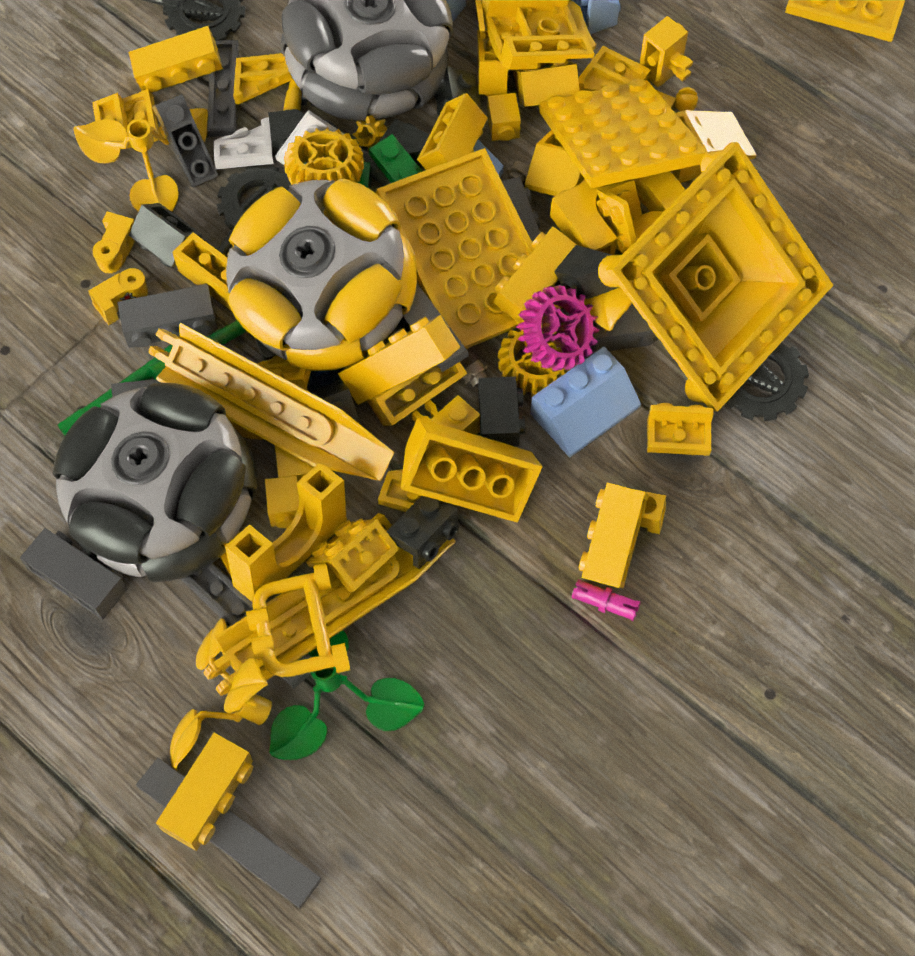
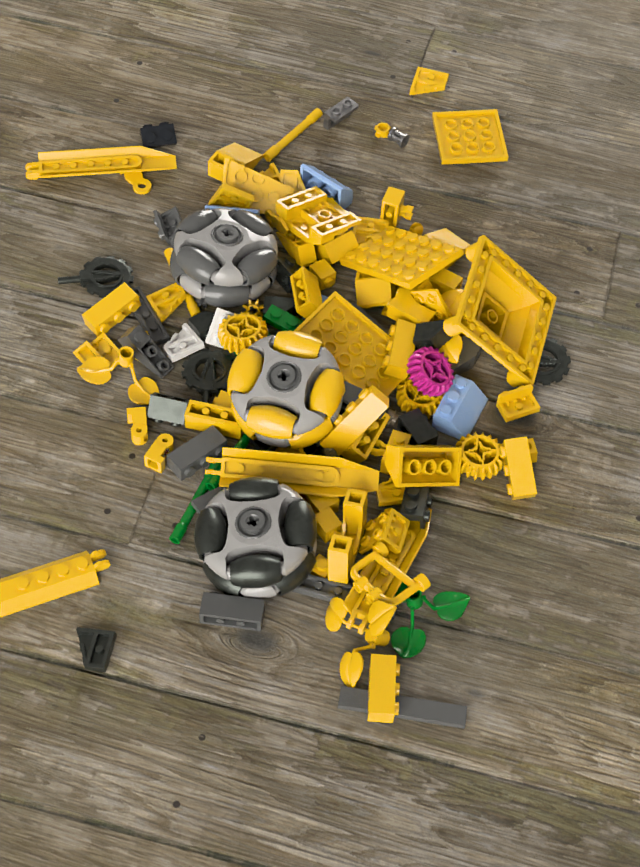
camera: 30 degrees left, 10 degrees down
dark pink pin [572,579,640,621] -> none
none -> yellow gear [455,431,505,481]

